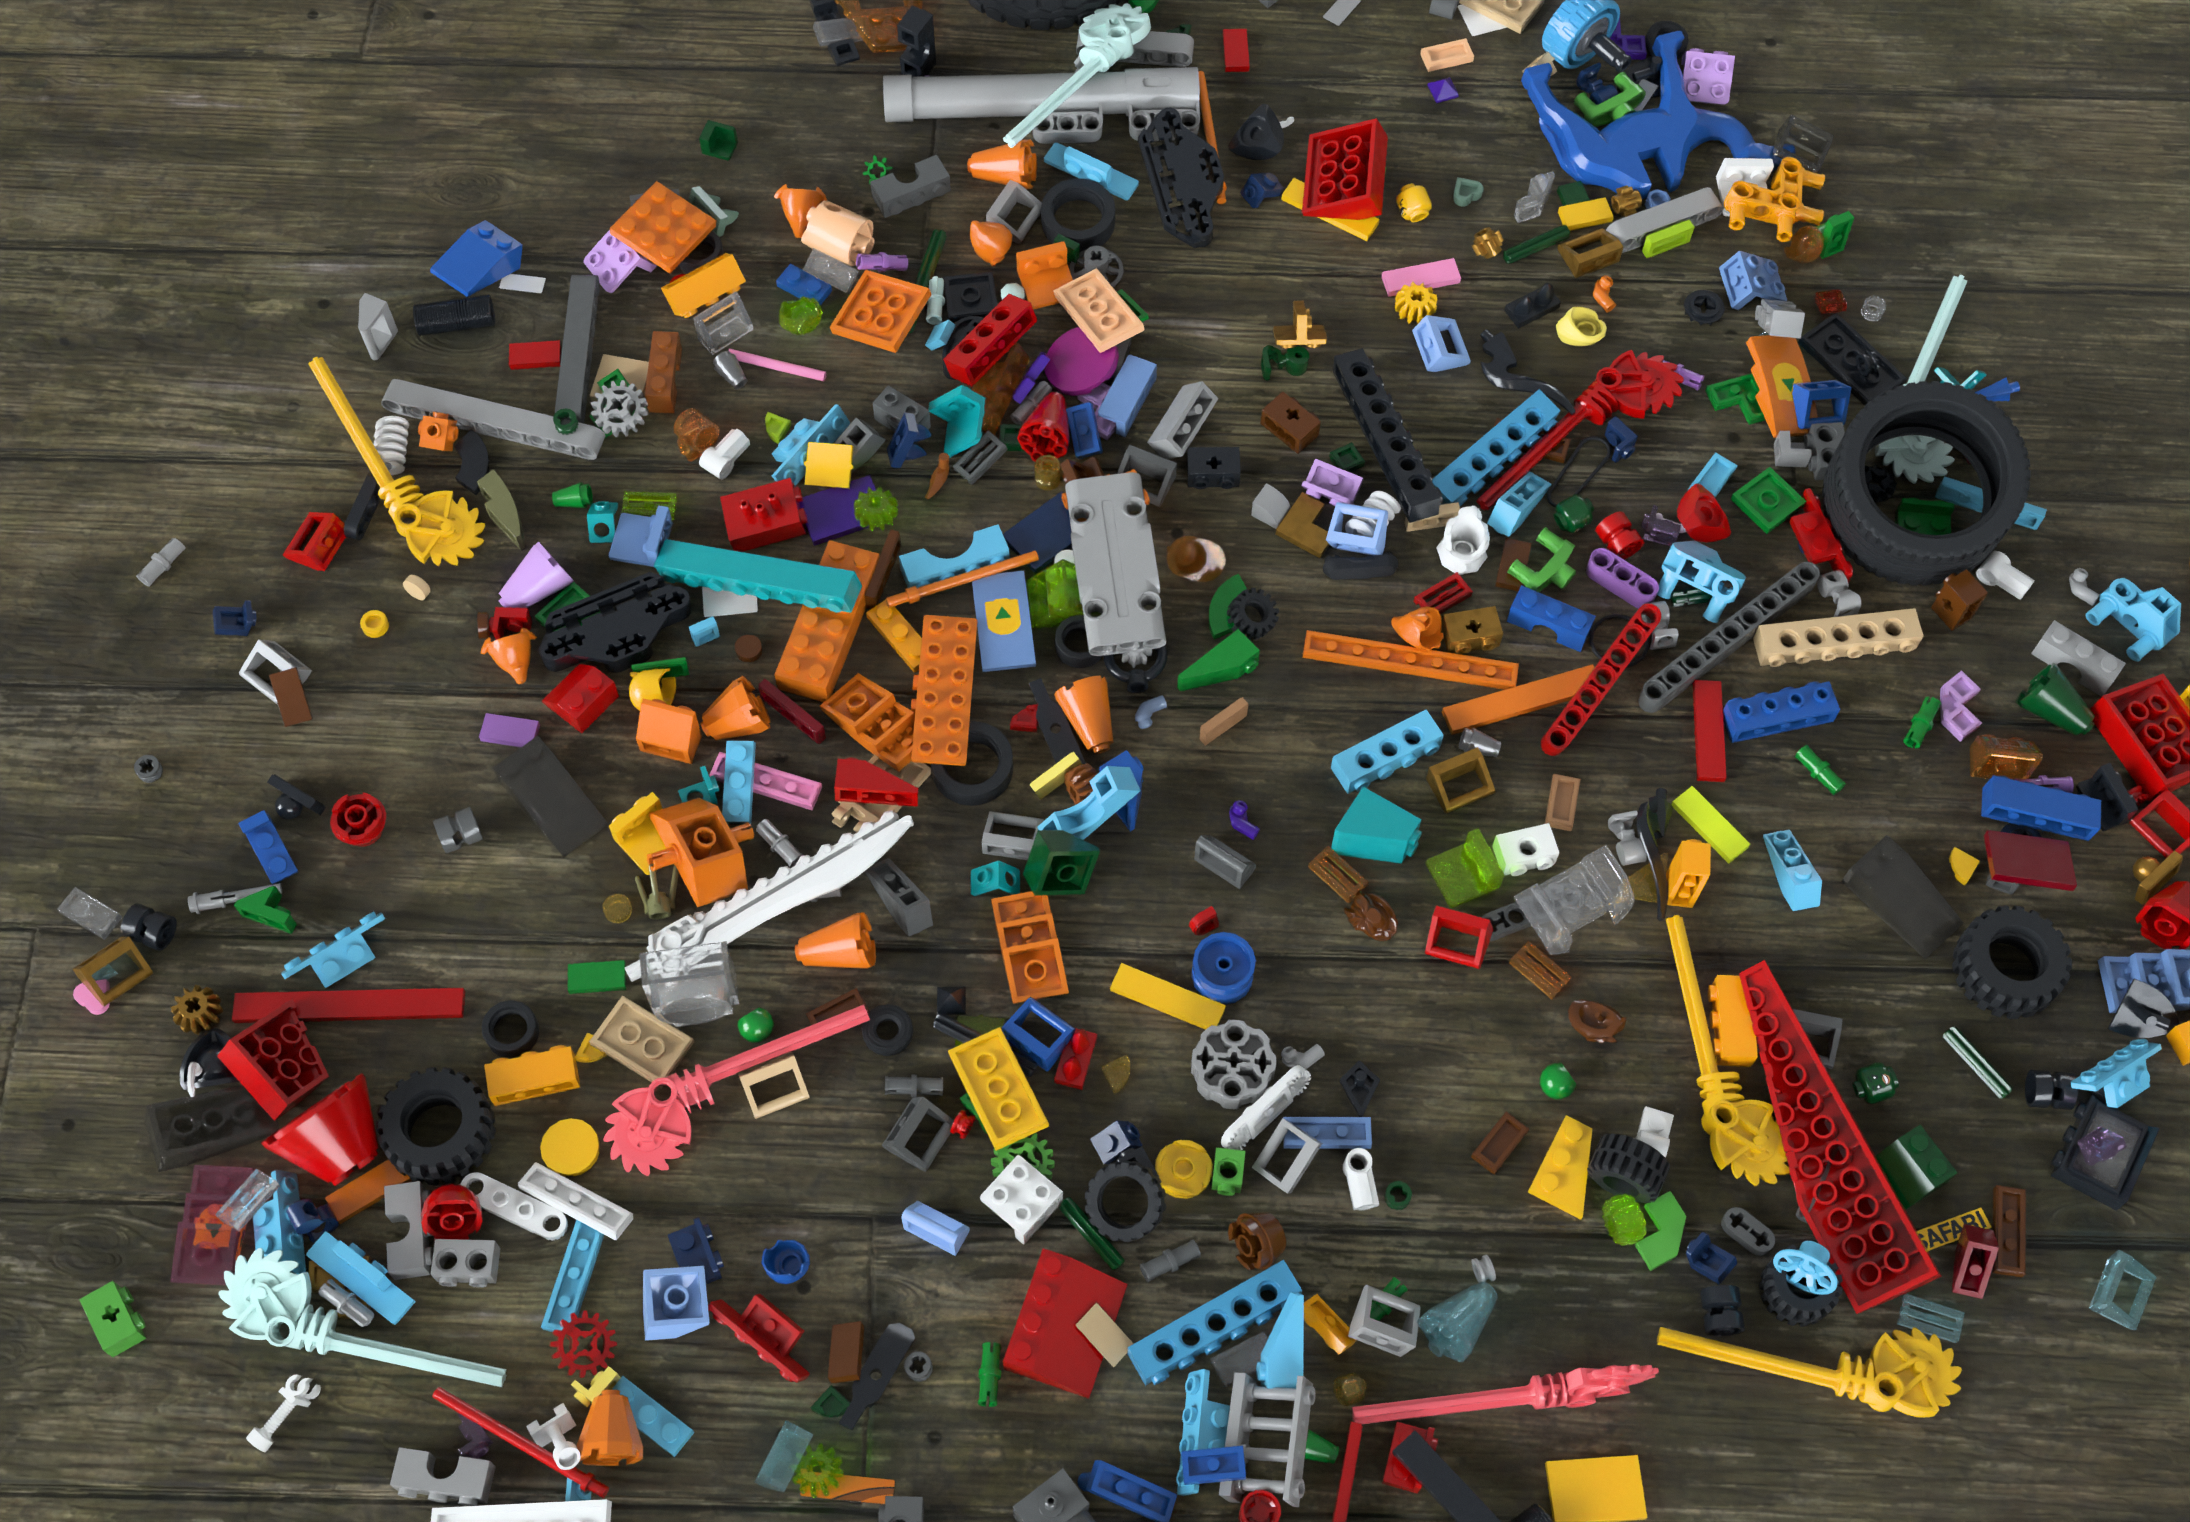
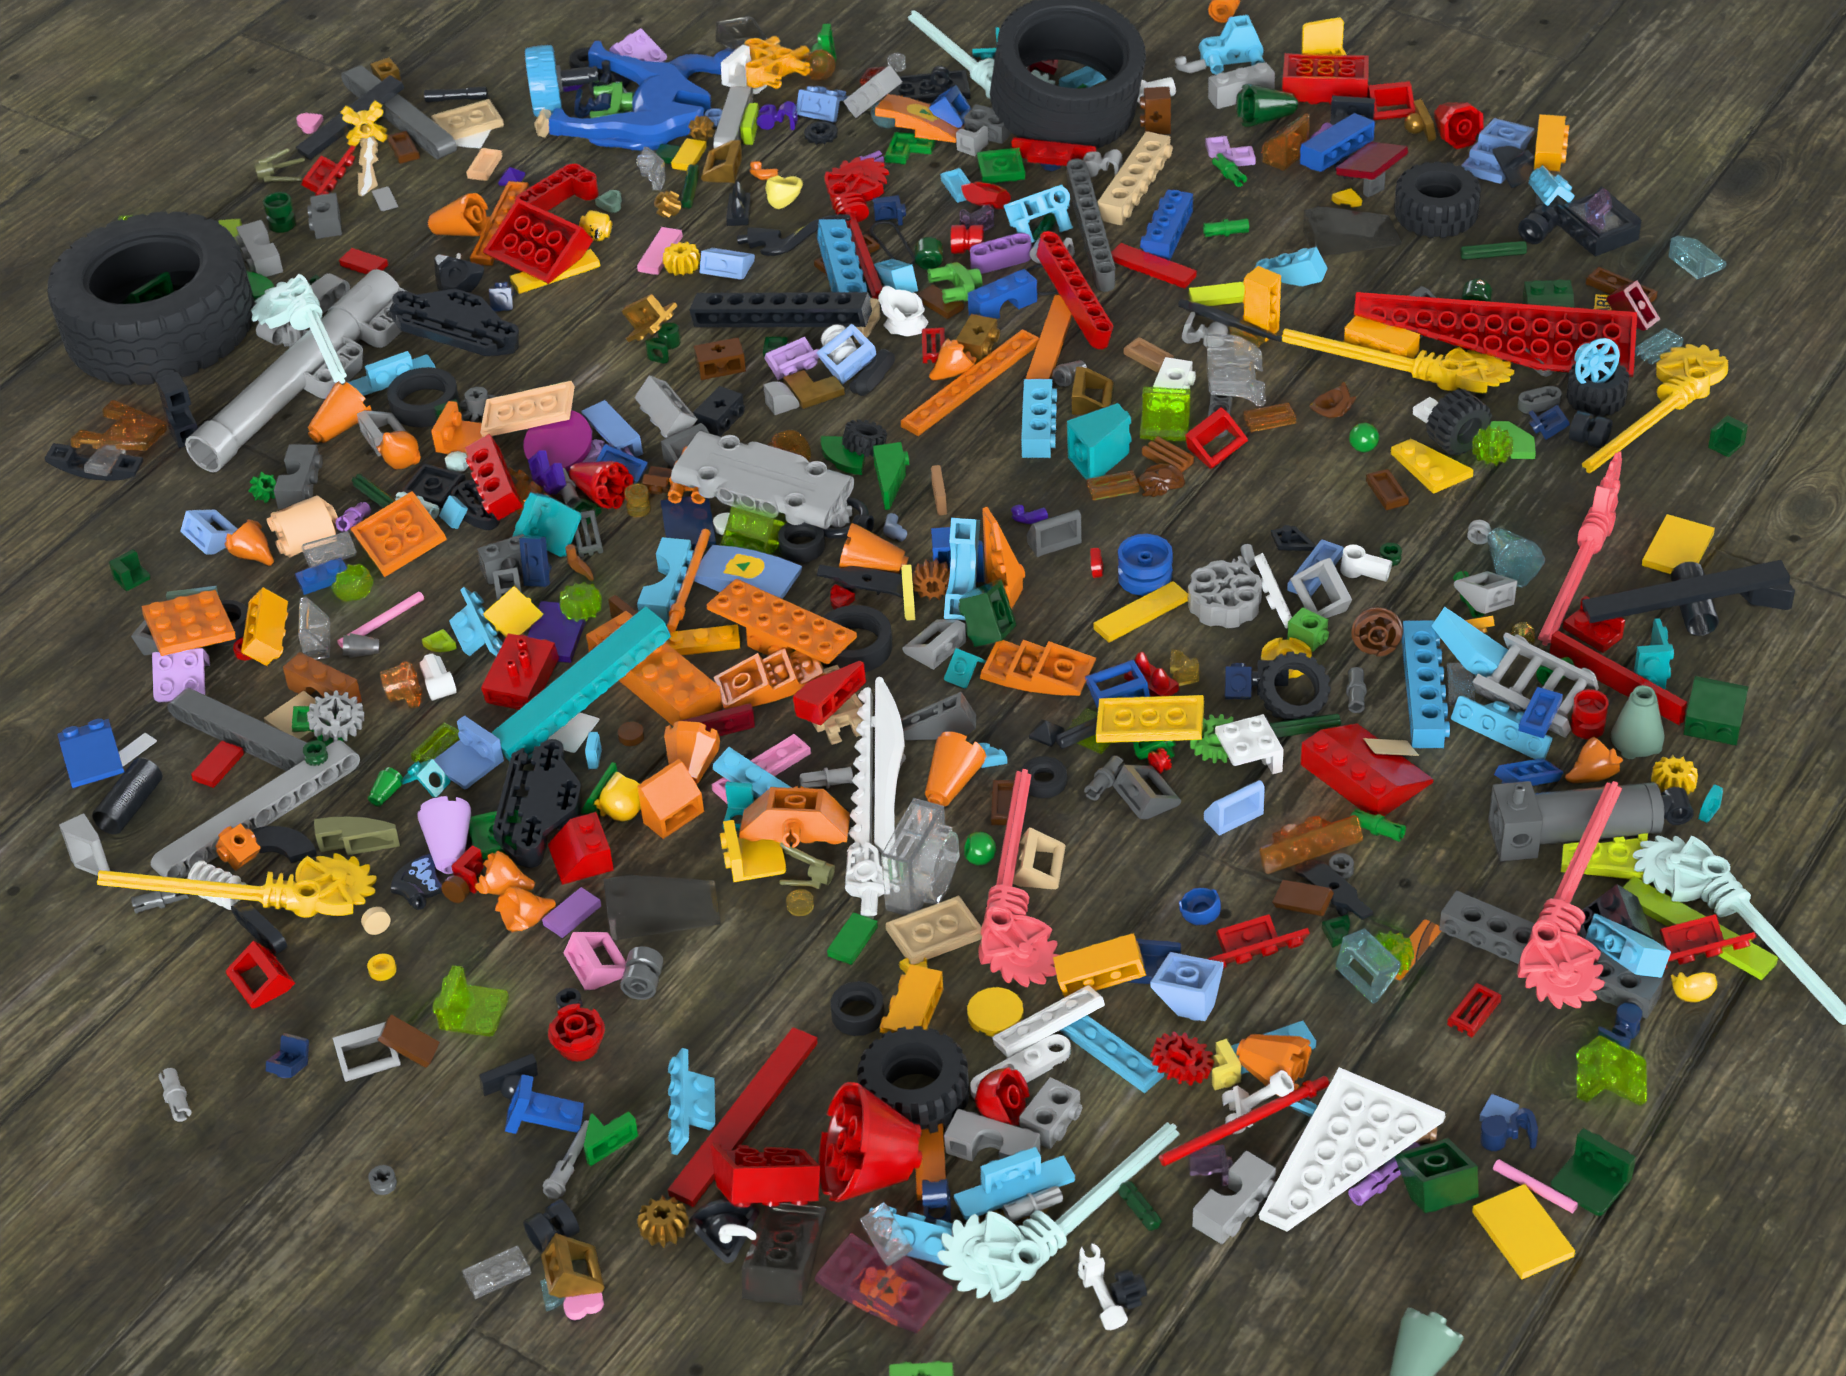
camera: 55 degrees left, 20 degrees down
none -> dark grey pin [131,891,189,914]
none -> light blue tile [180,510,237,555]
none -> black arm [391,853,442,910]
none -> orange cone [428,193,490,236]
none -> clear neon green bracket [433,965,509,1036]
none -> orange tile [470,181,529,266]
none -> orange hat [495,887,556,932]
none -> red beam [515,164,599,211]
none -> black bush [556,988,583,1010]
none -> bright pink tile [564,932,626,990]
none -> dark purple leg [757,101,798,130]
none -> medium azure tile [978,743,1007,768]
none -> orange wedge [982,507,1025,609]
none -> light orange brick [1053,933,1146,997]
none -> black gear [1110,1269,1147,1310]
none -> dark green axle [1118,1181,1162,1231]
none -> dark orange tile [1142,436,1194,473]
none -> clear yellow tile [1172,657,1199,686]
none -> clear orange bracket [1259,815,1363,874]
none -> dark green panel [1708,415,1748,457]

